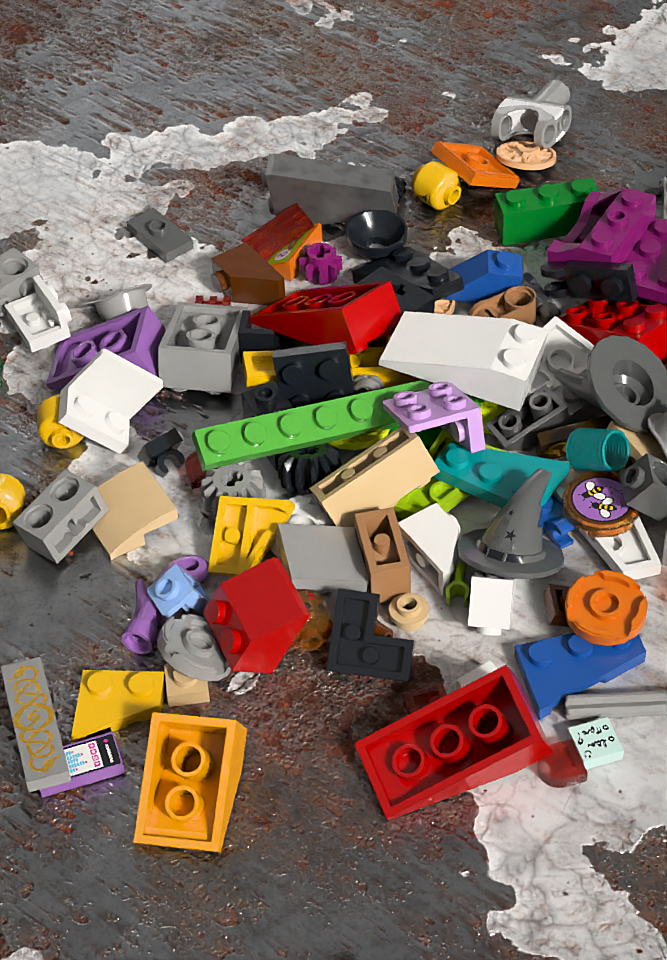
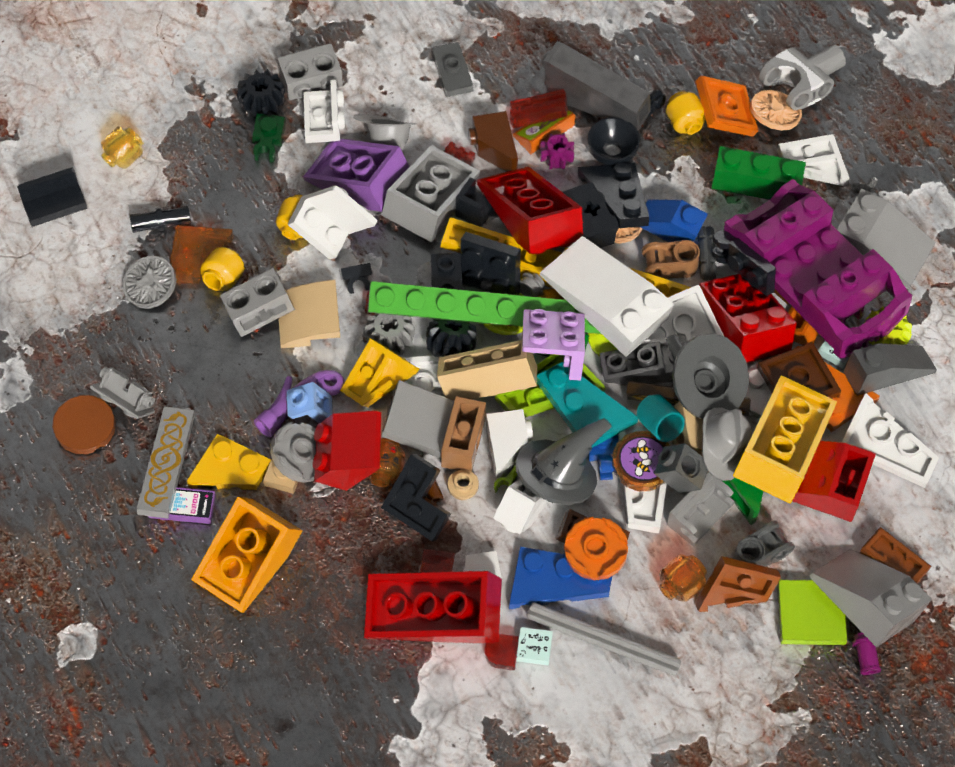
camera: 20 degrees right, 15 degrees up
none -> white wing [777,134,850,186]

